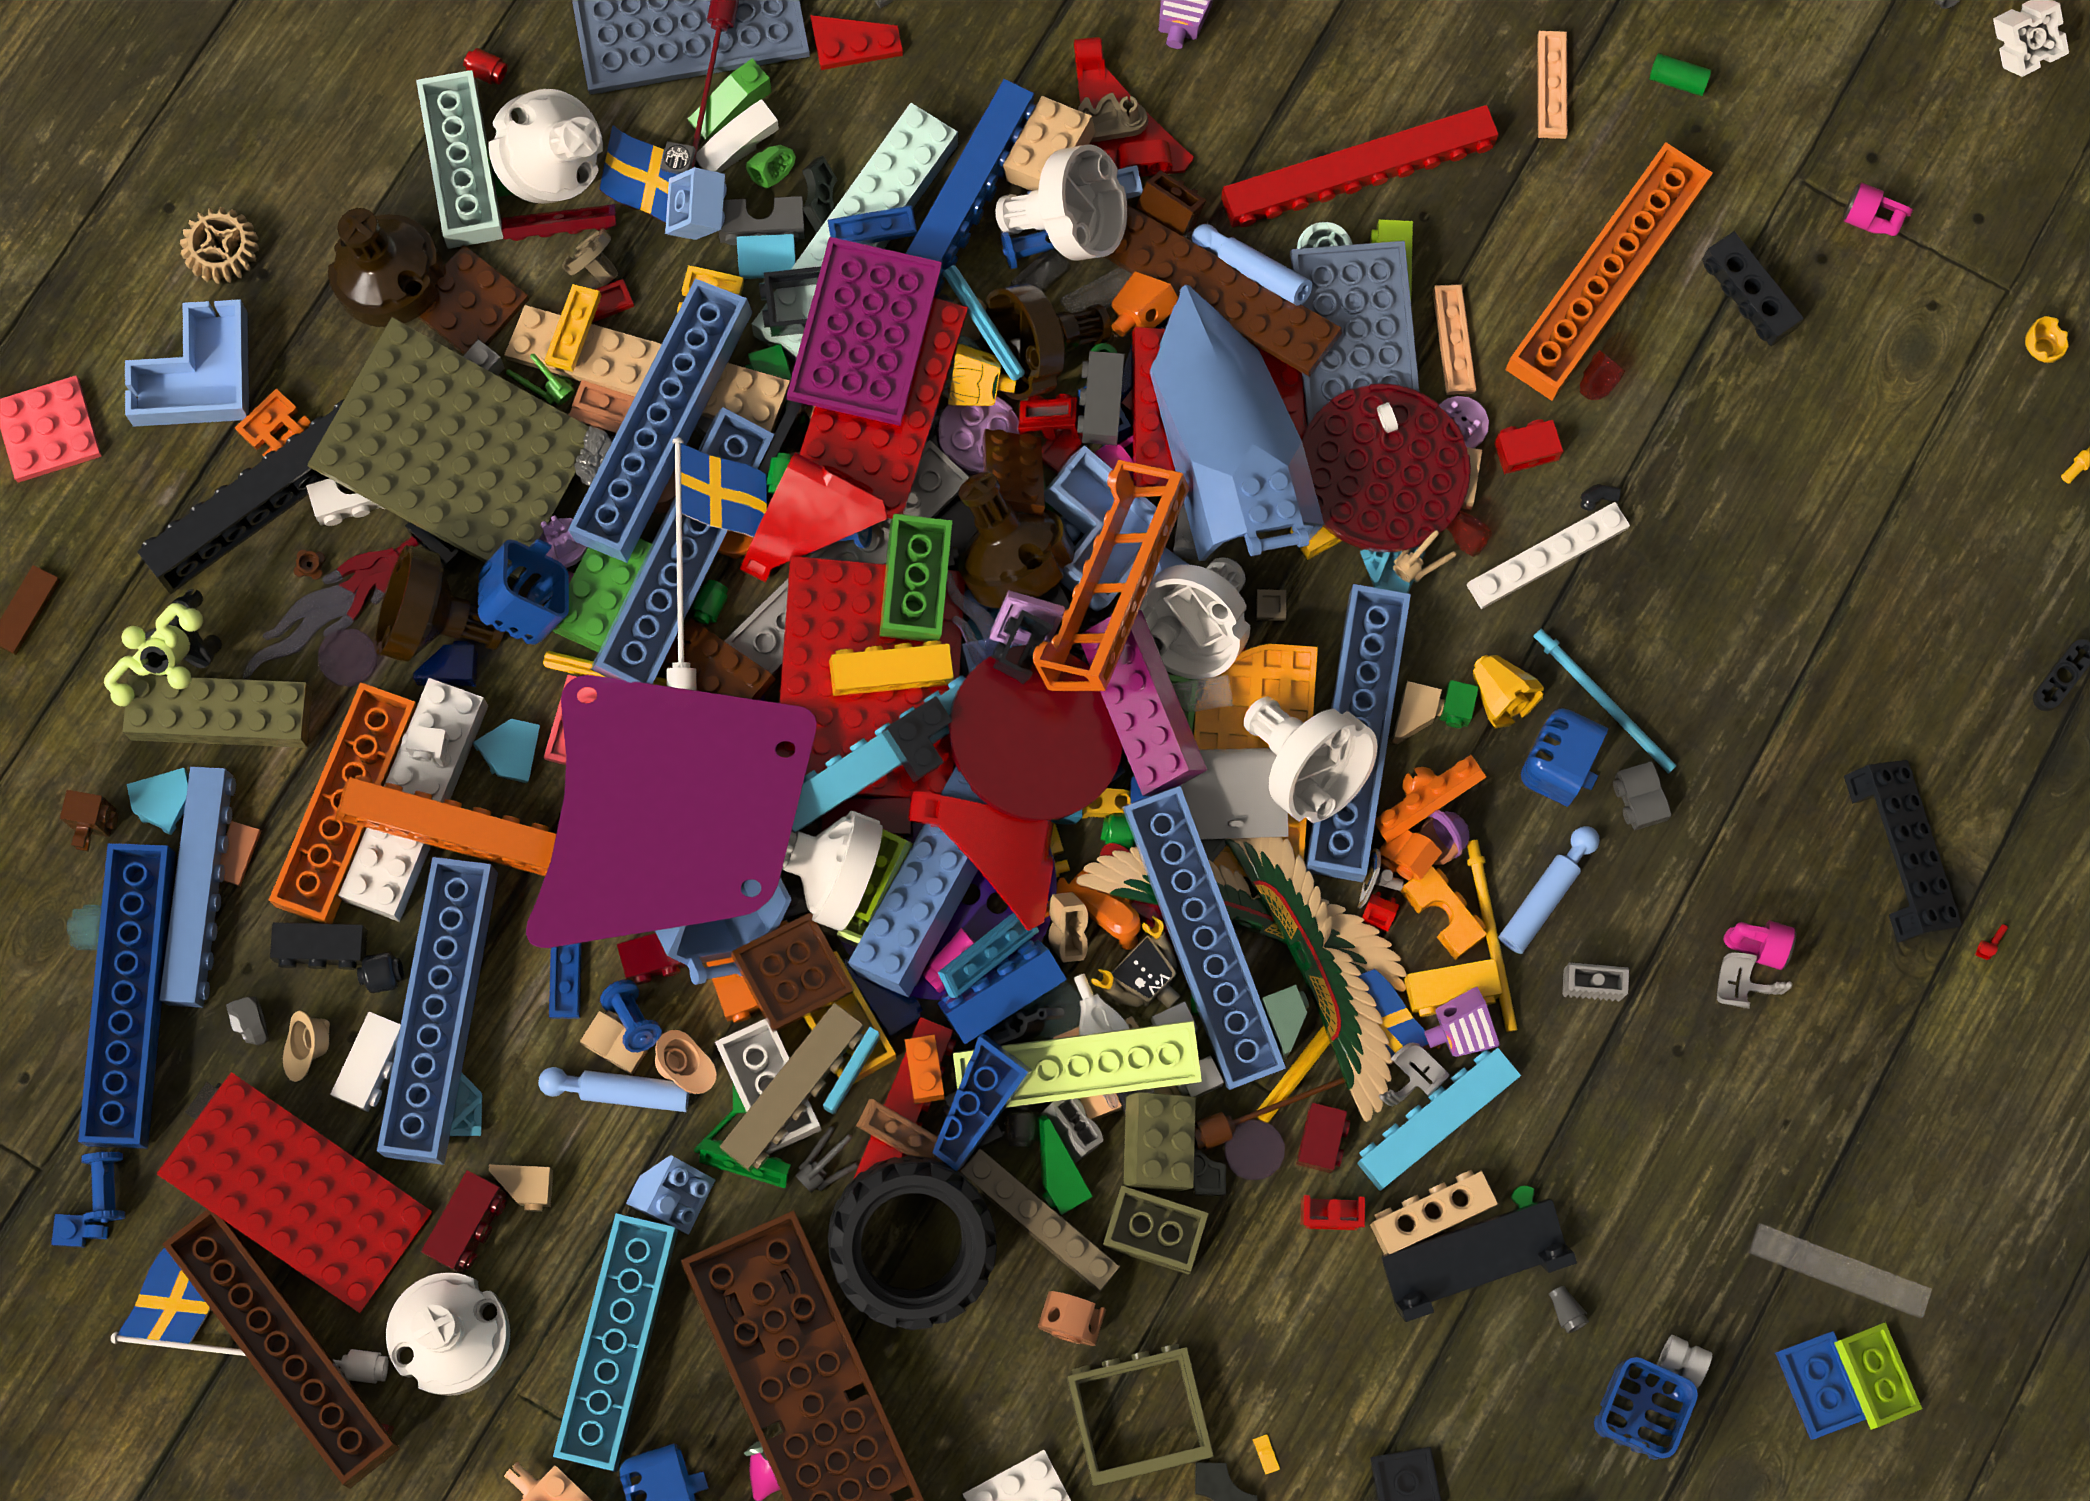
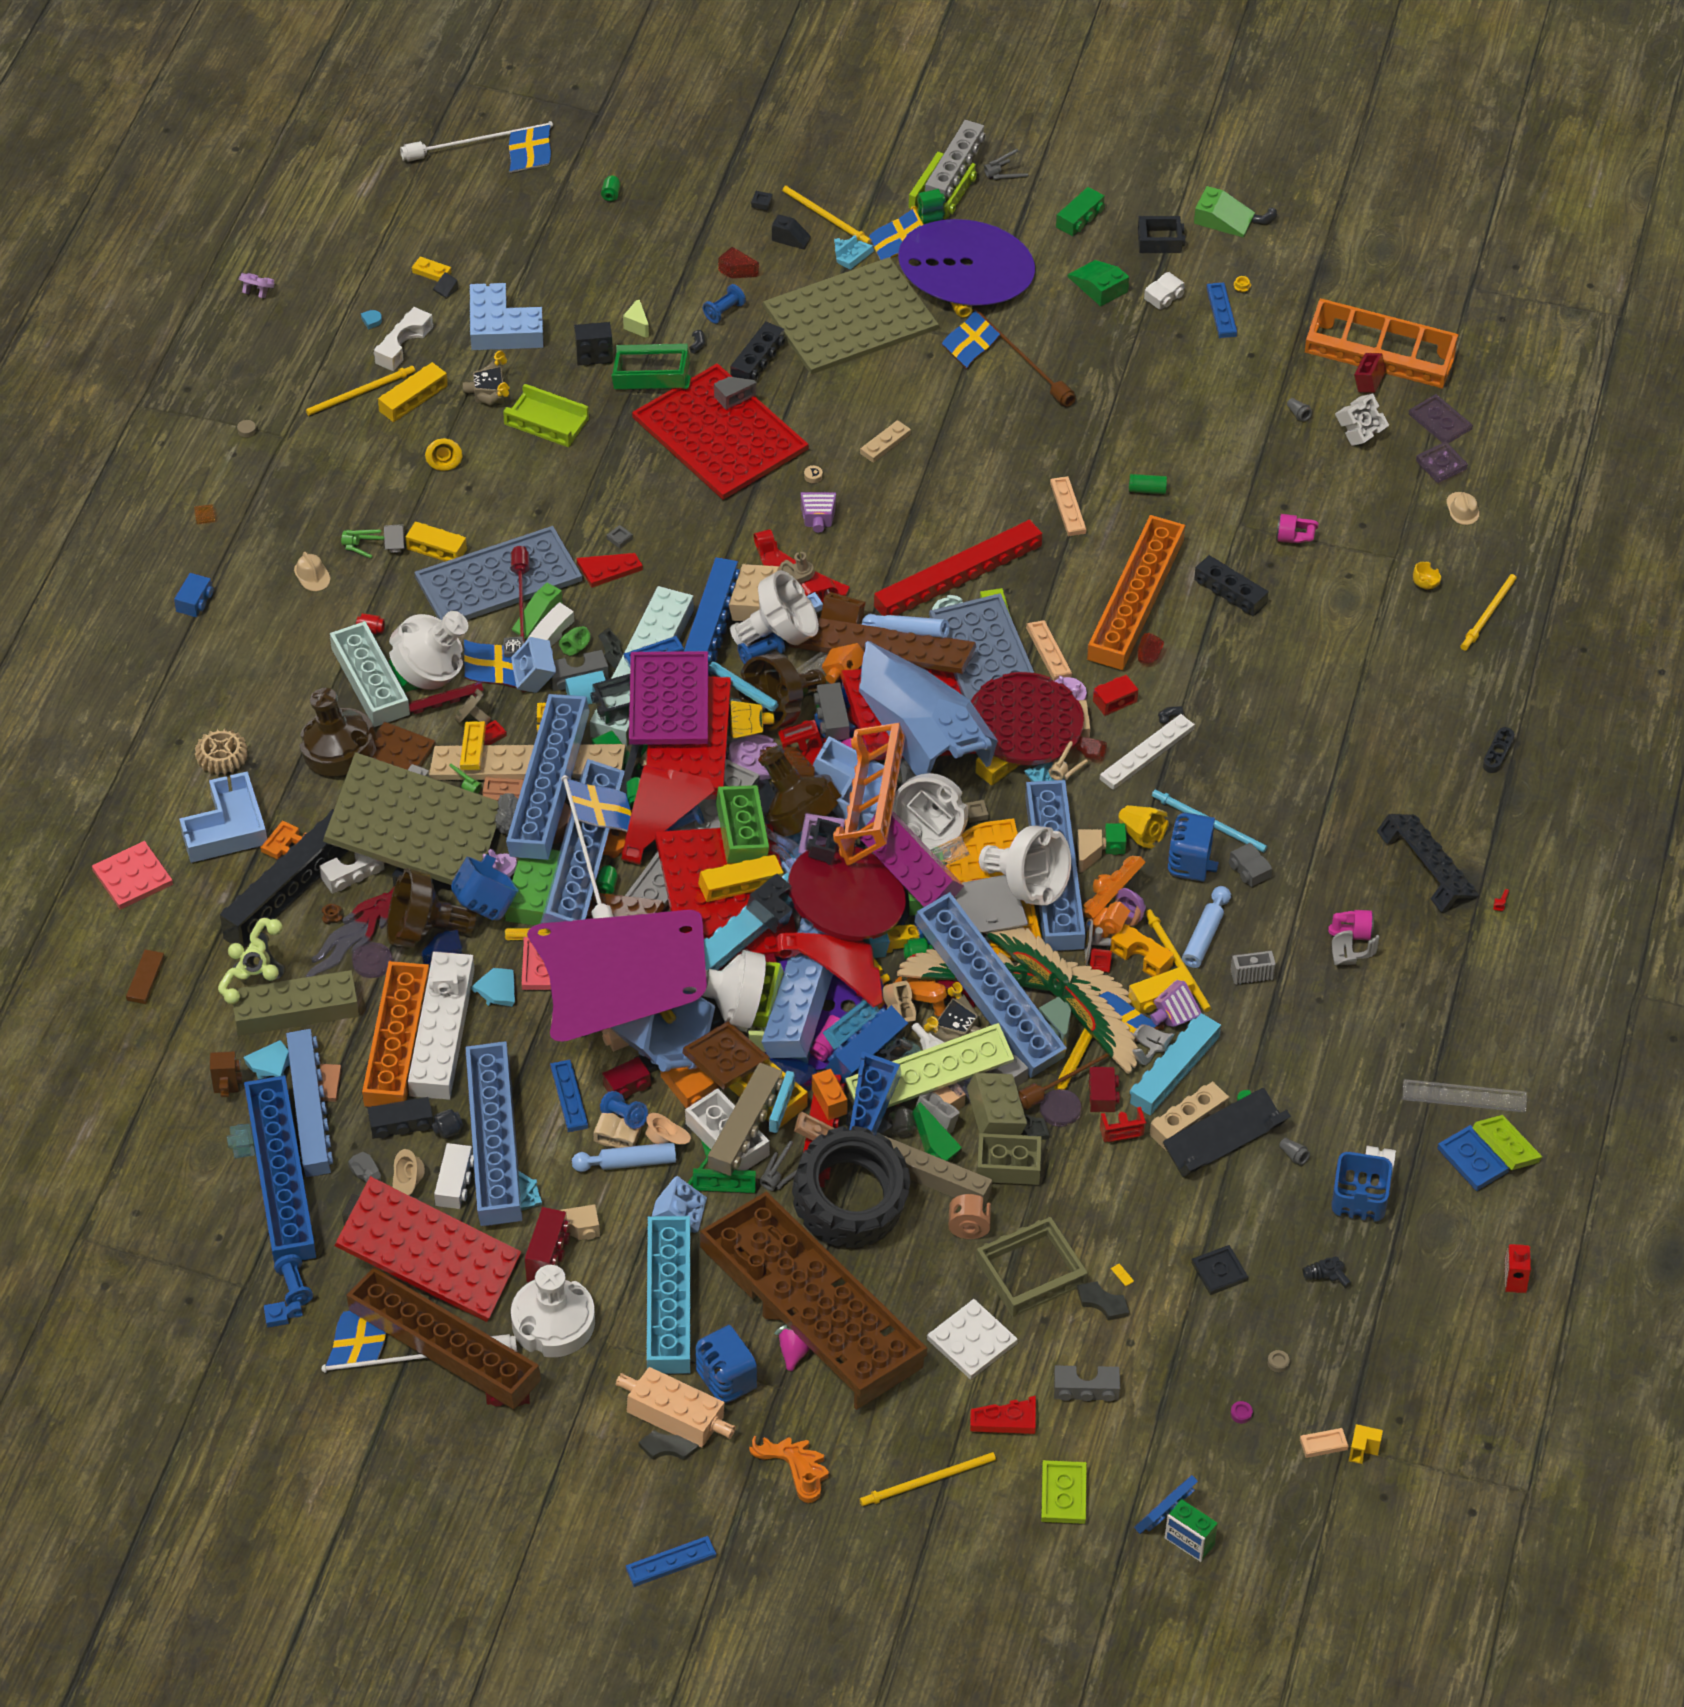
camera: 10 degrees left, 25 degrees down
orange brick [335,775,556,876] -> none
white tile [1377,402,1398,433] -> none

